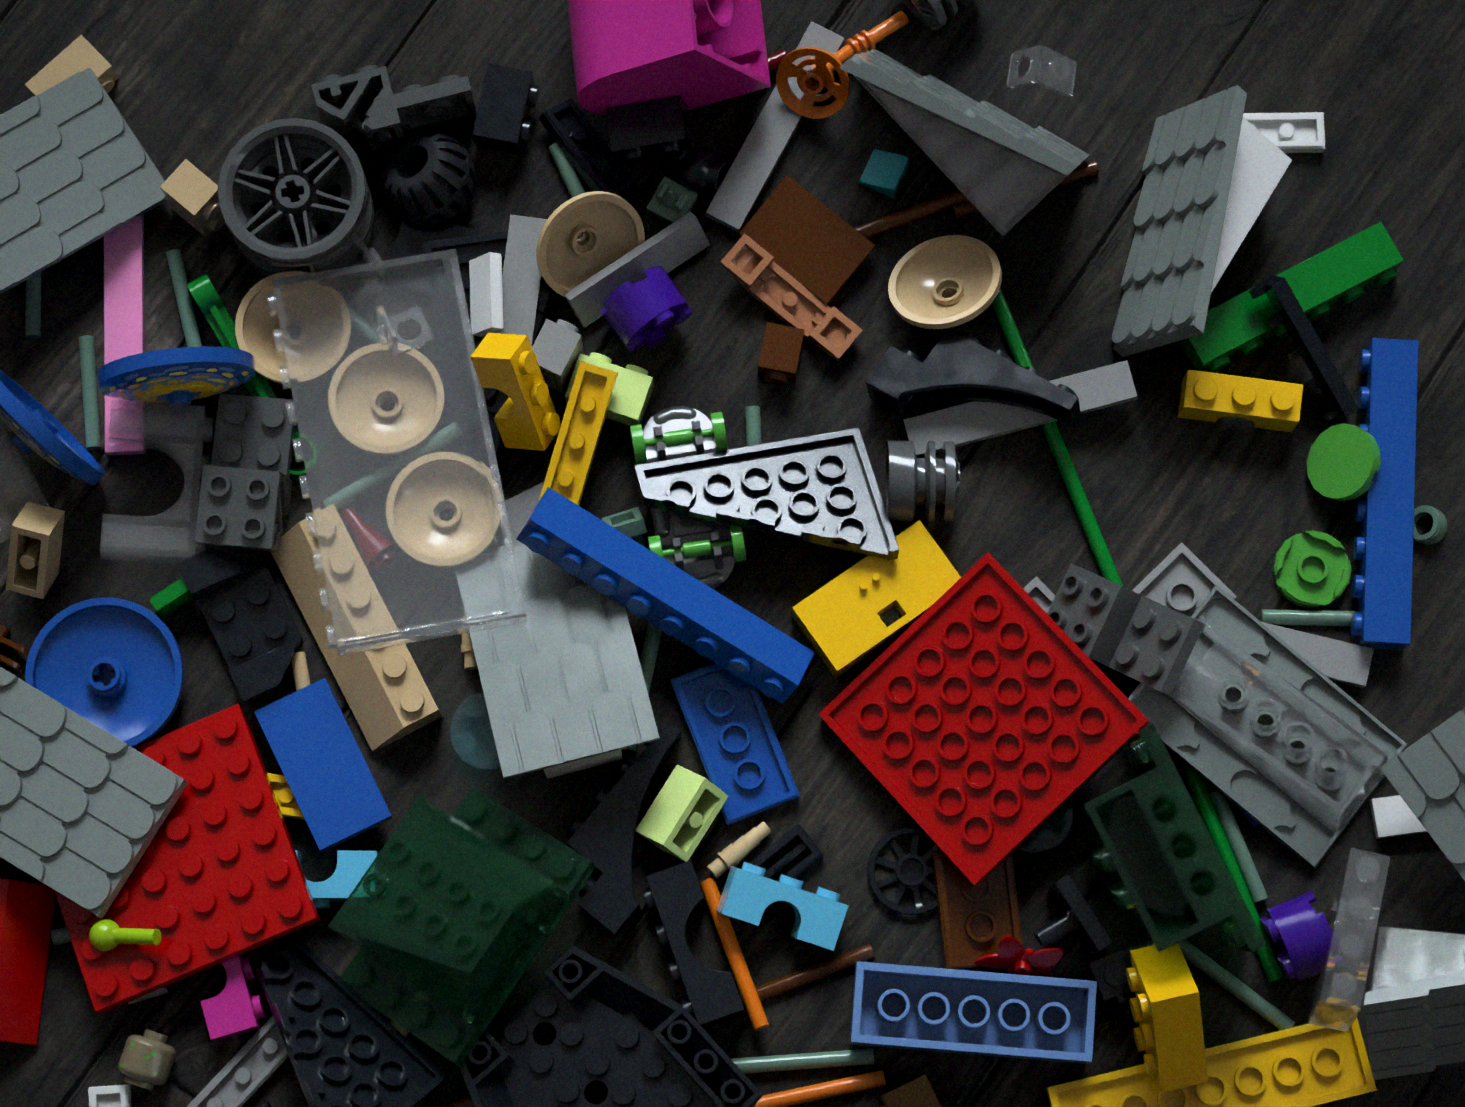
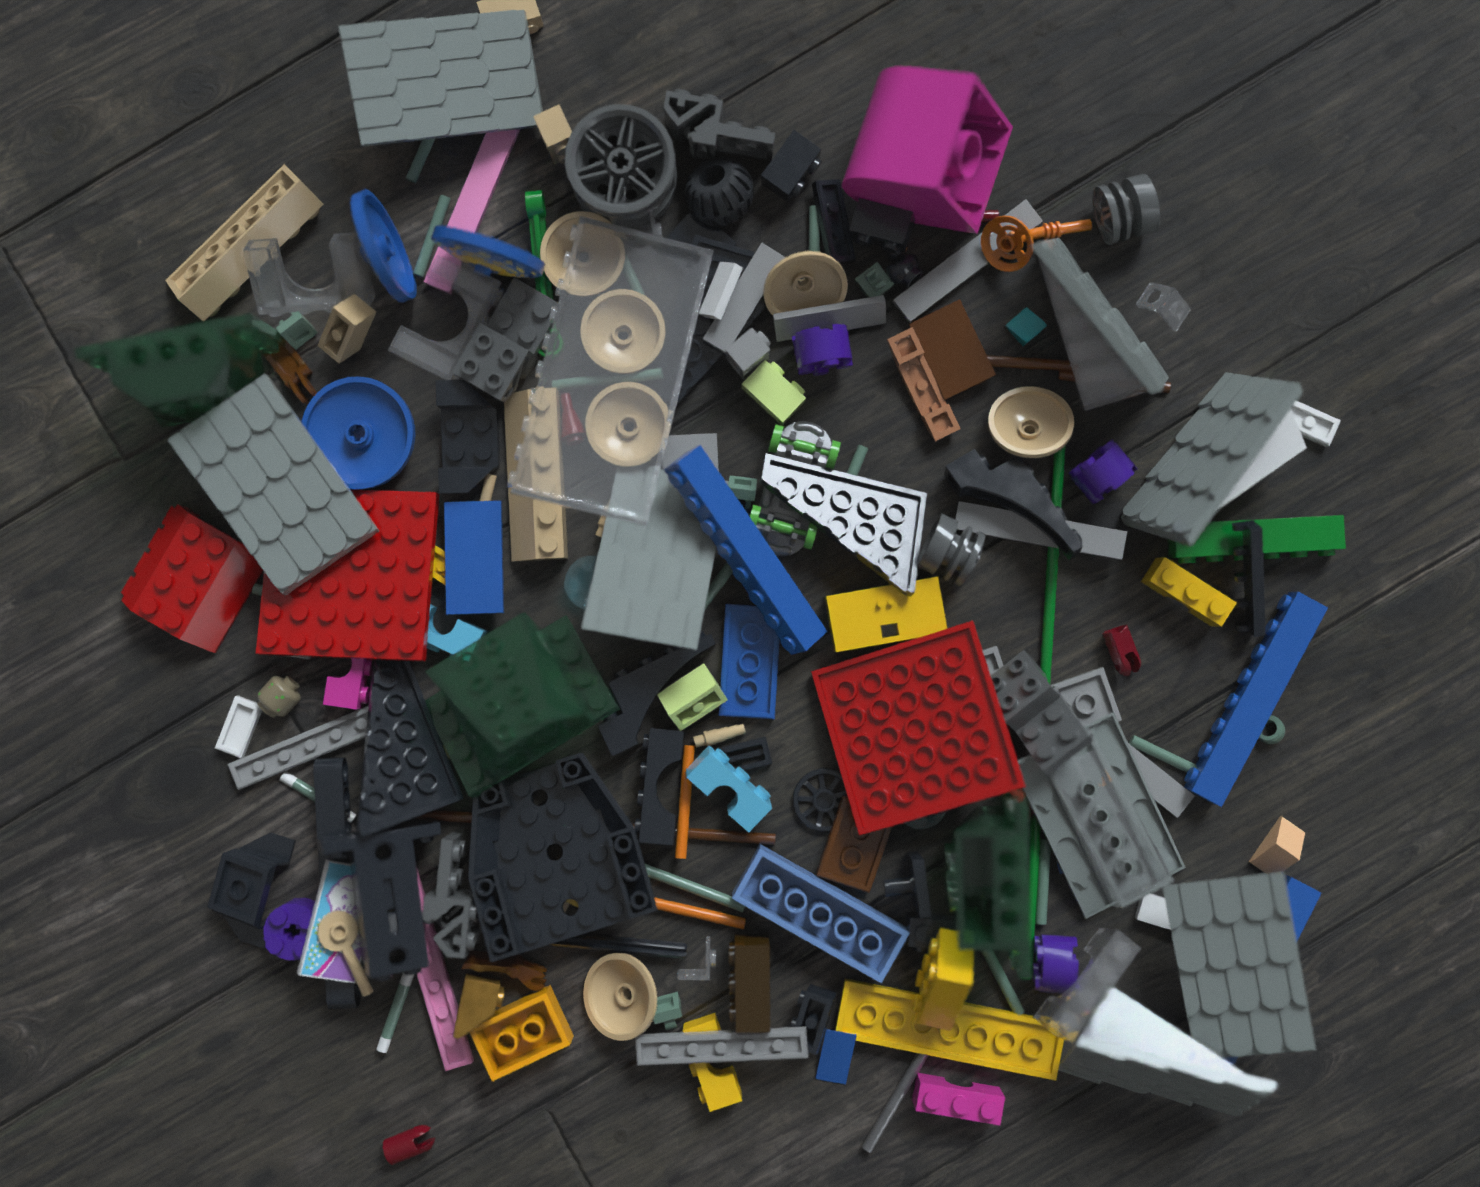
camera: 25 degrees right, 10 degrees up
lime bar [89,919,161,951] -> none
green tile [149,579,194,618] -> none
sand green bar [166,249,202,347] -> none
clear bracket [373,305,434,357] -> none
yellow arch [470,333,561,451] -> none
yellow plate [539,361,619,506] -> none
reddish brown brick [757,322,805,385] -> none
red piece [974,935,1063,977] -> none
bright green tile [1272,530,1352,609] -> none
bright green tile [1307,423,1381,502] -> none
none -> dark purple brick [1068,439,1138,505]
none -> dark red piece [1102,624,1141,676]

